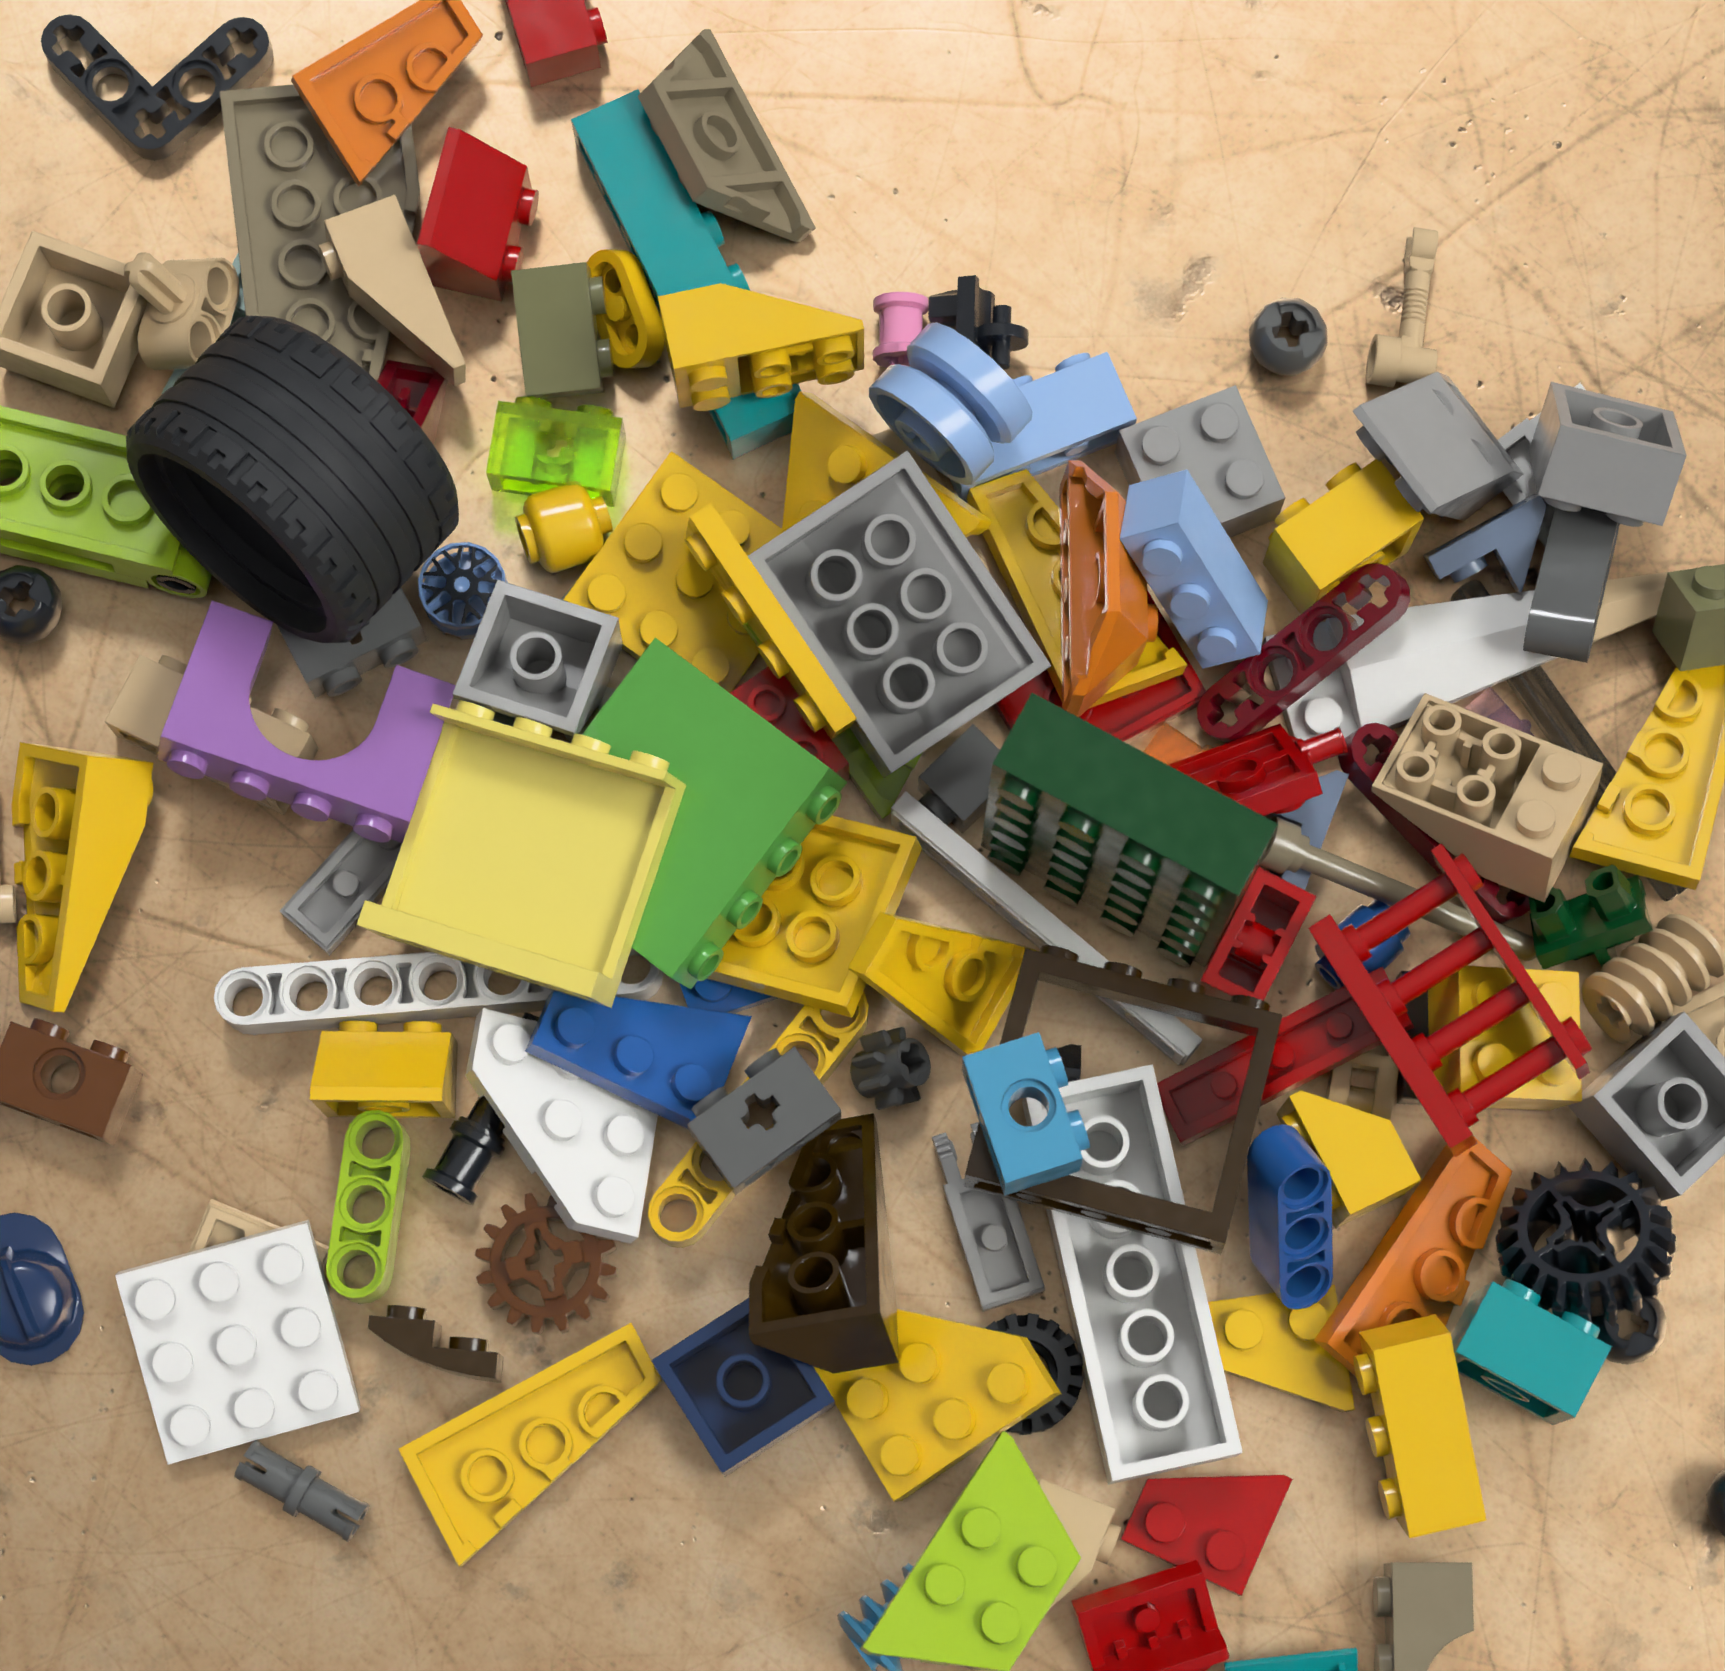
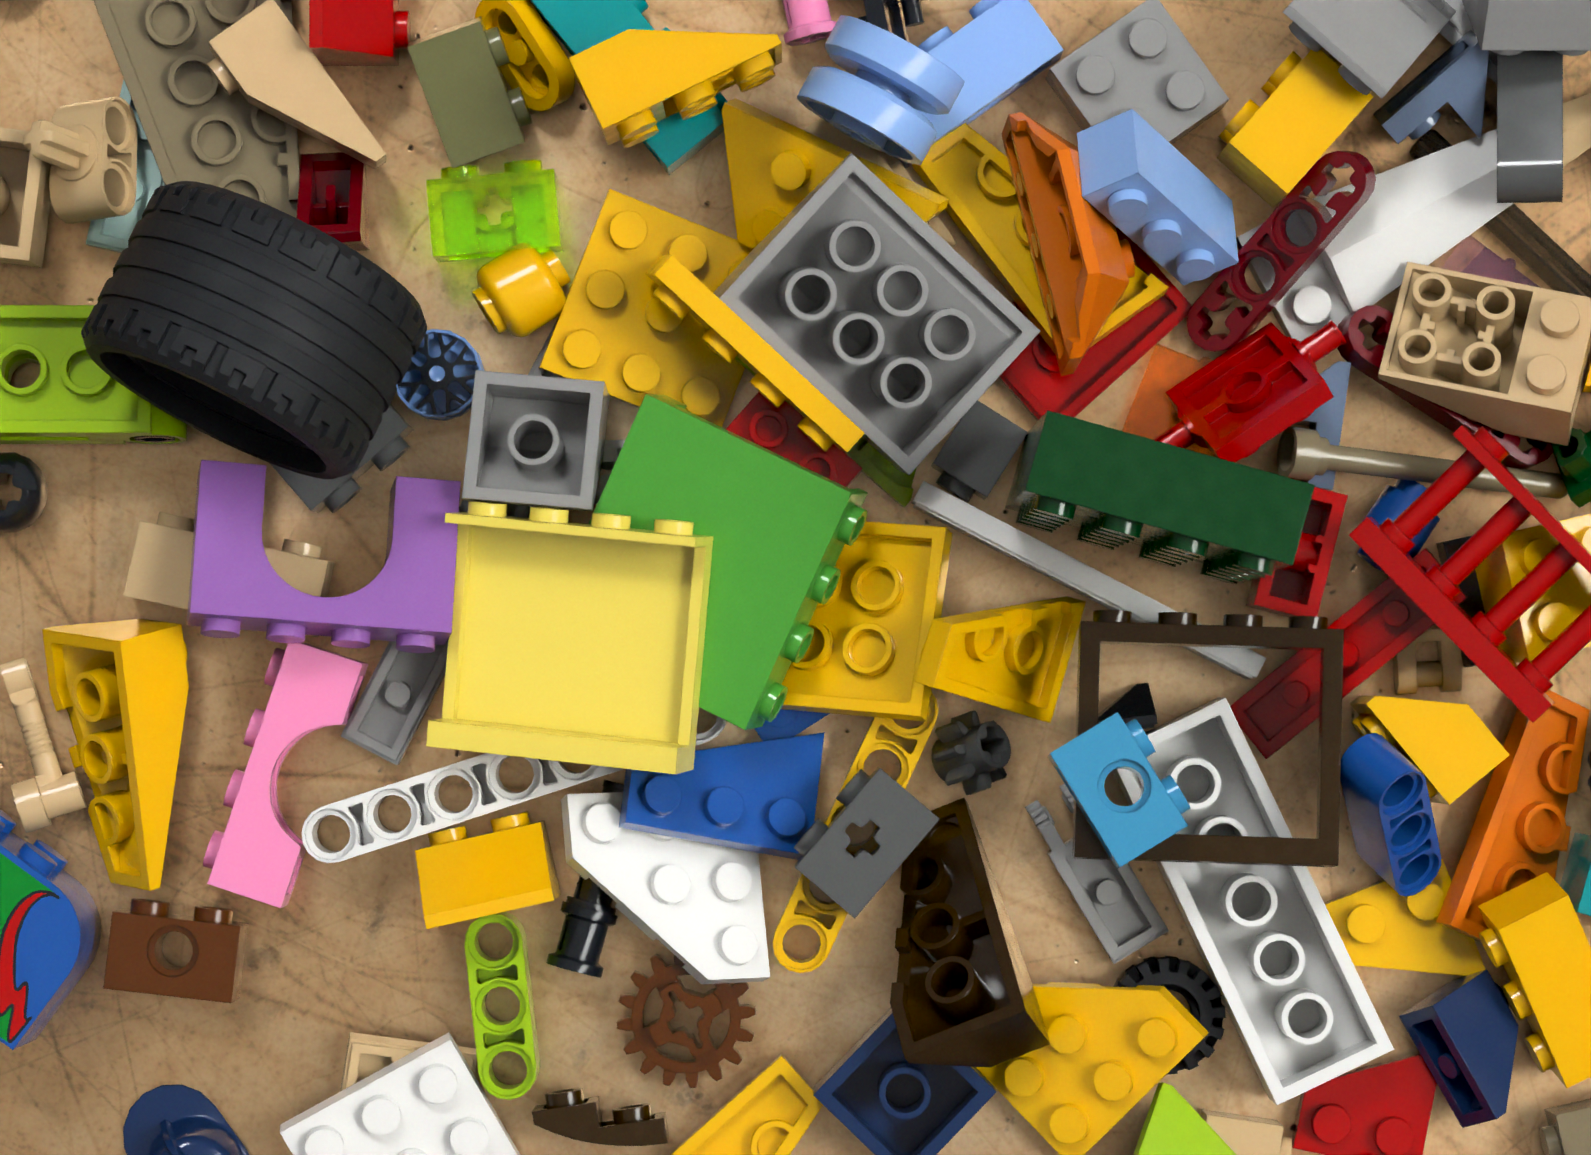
camera: 15 degrees left, 10 degrees up
none -> bright pink arch [203,642,369,908]
none -> dark blue slope [1399,969,1519,1128]

